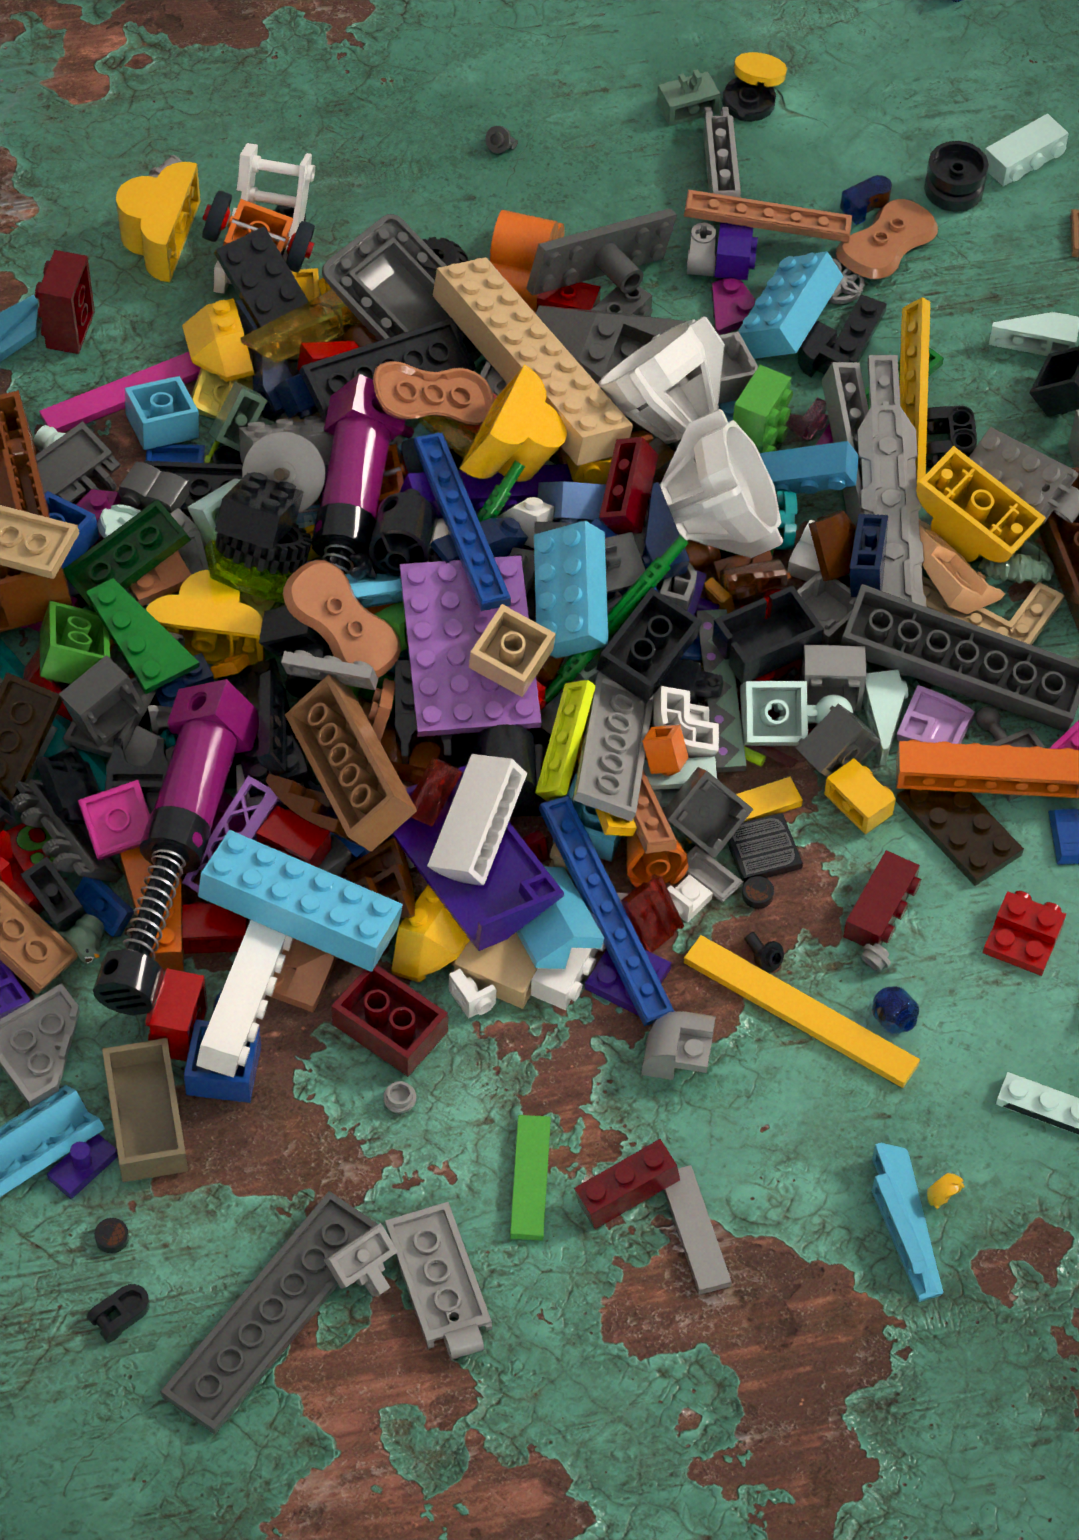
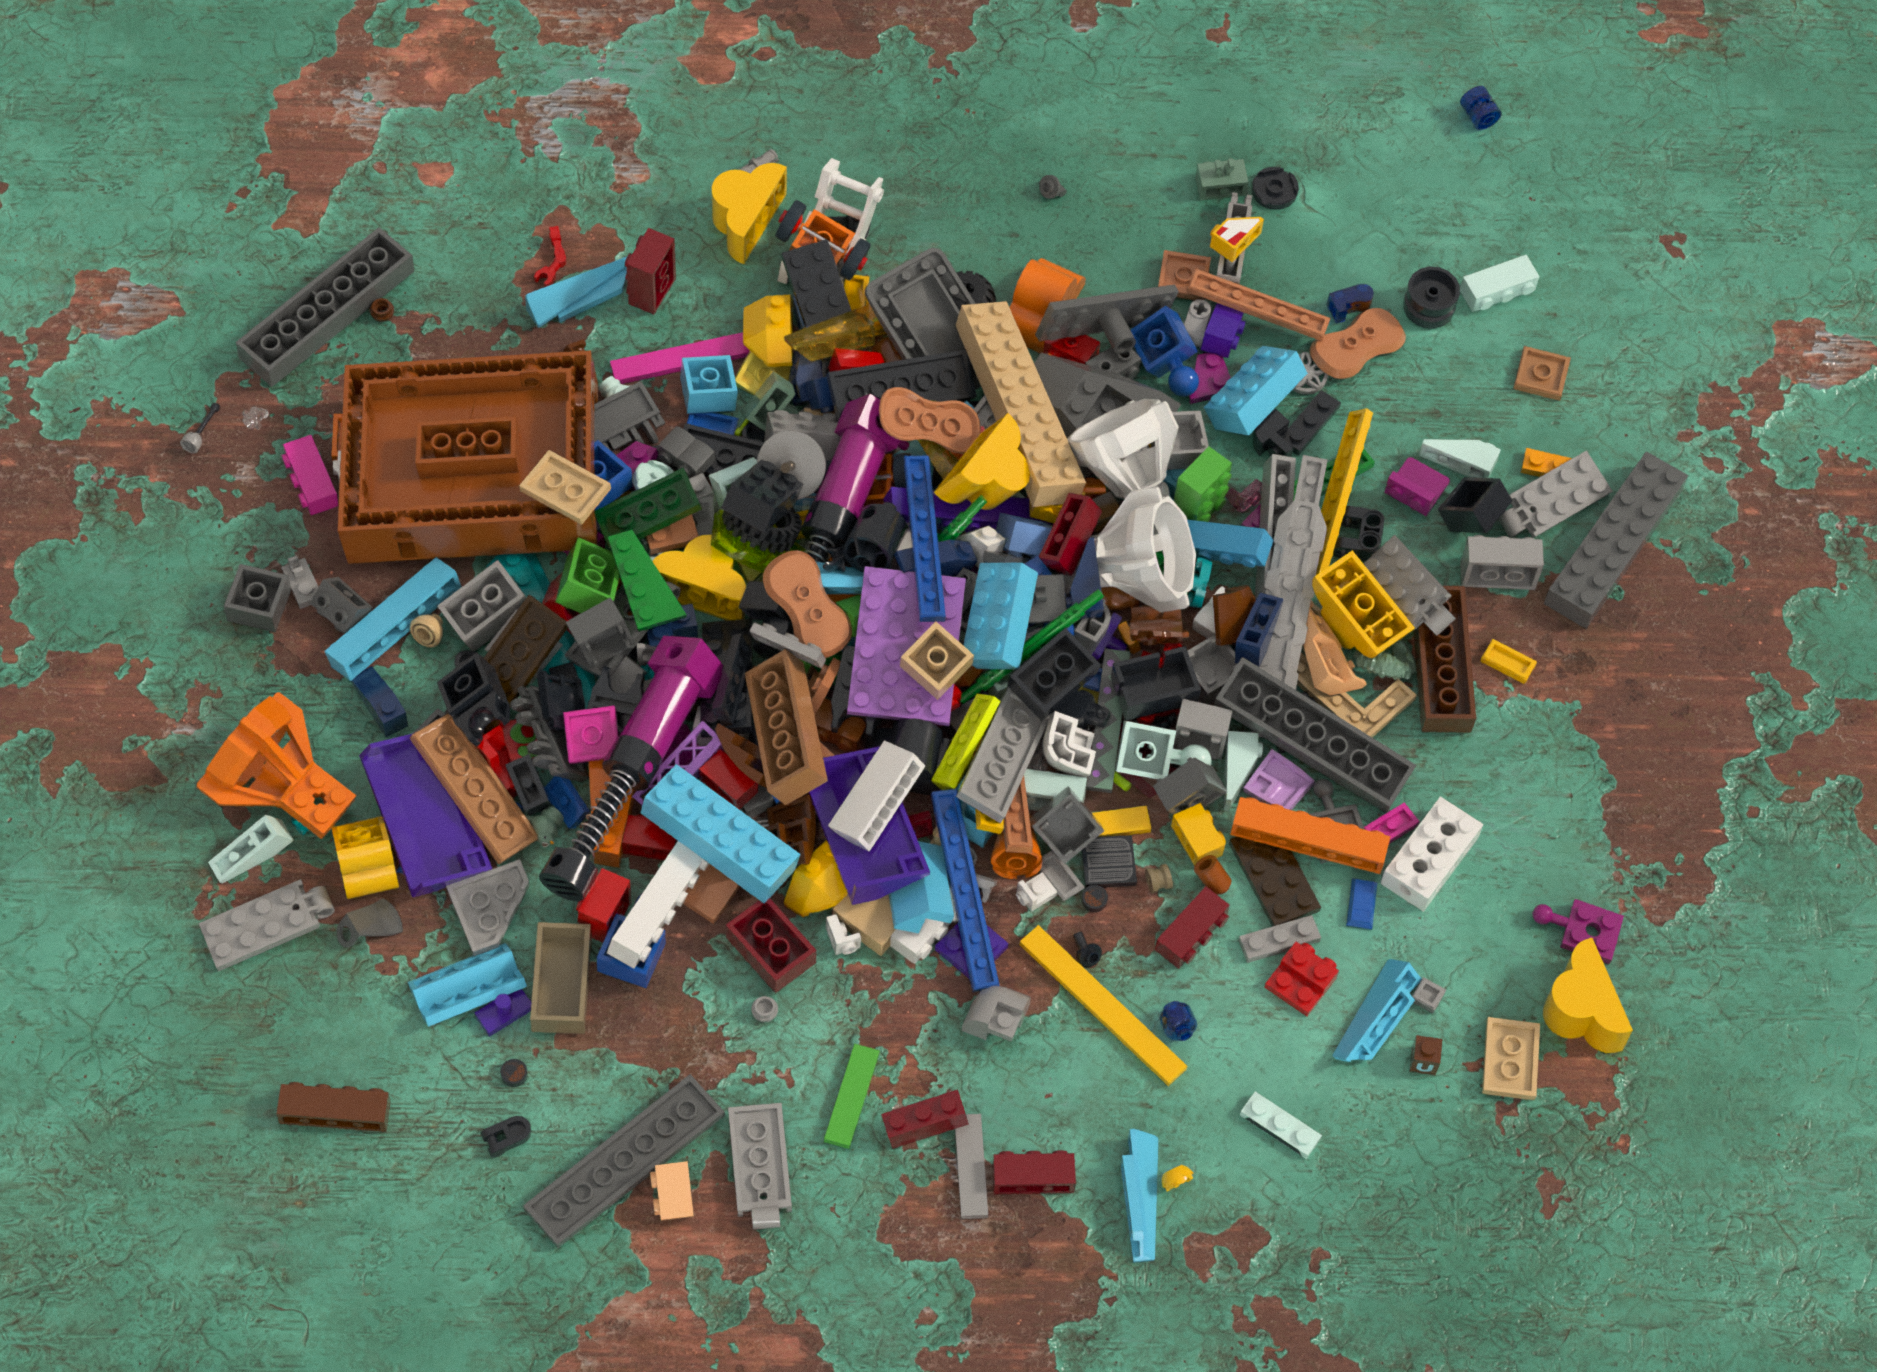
camera: 10 degrees right, 5 degrees up
light orange tile [210,653,251,679] -> none
light grey hinge [324,1223,398,1297] -> none
clear red plate [410,757,463,827] -> none
clear red plate [621,874,685,953] -> none
orange brick [642,725,689,776] -> none
yellow tile [734,52,787,87] -> none
light grey plate [861,943,891,972] -> none
none -> light nougat brick [650,1161,694,1221]
none -> dark red brick [992,1150,1076,1194]
none -> blue brick [1131,306,1199,397]
none -> dark tan wheel [1145,864,1173,894]
none -> nougat plate [1158,250,1211,300]
none -> dark orange brick [1194,855,1232,895]
none -> slope [1210,217,1264,262]
none -> light grey plate [1238,915,1321,963]
none -> magenta bracket [1384,457,1450,517]

